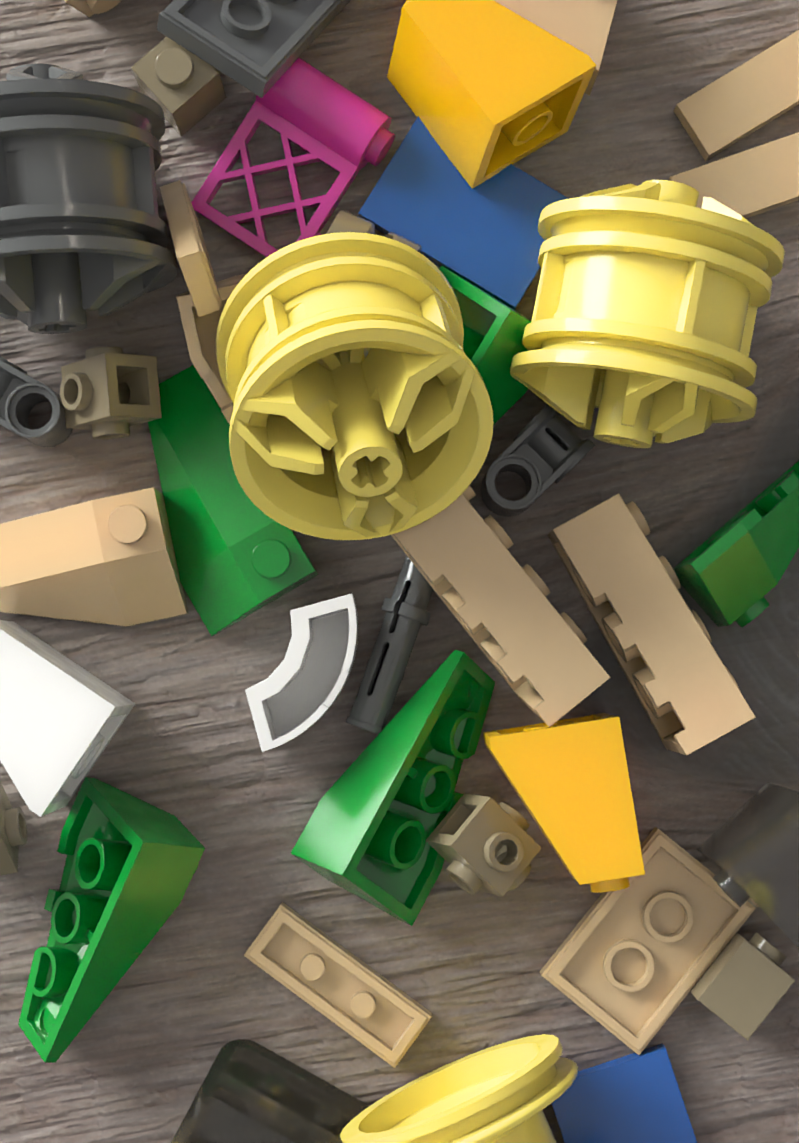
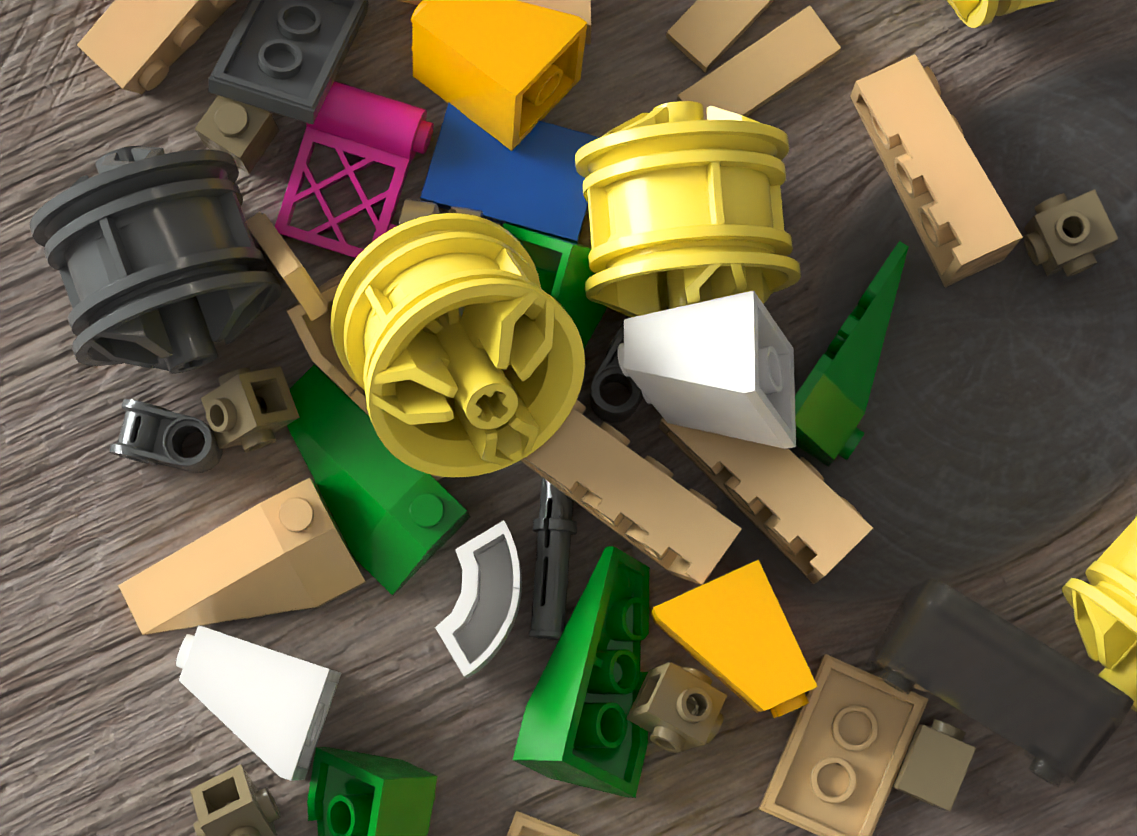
camera: 10 degrees left, 5 degrees down
none -> white slope [618,290,796,449]

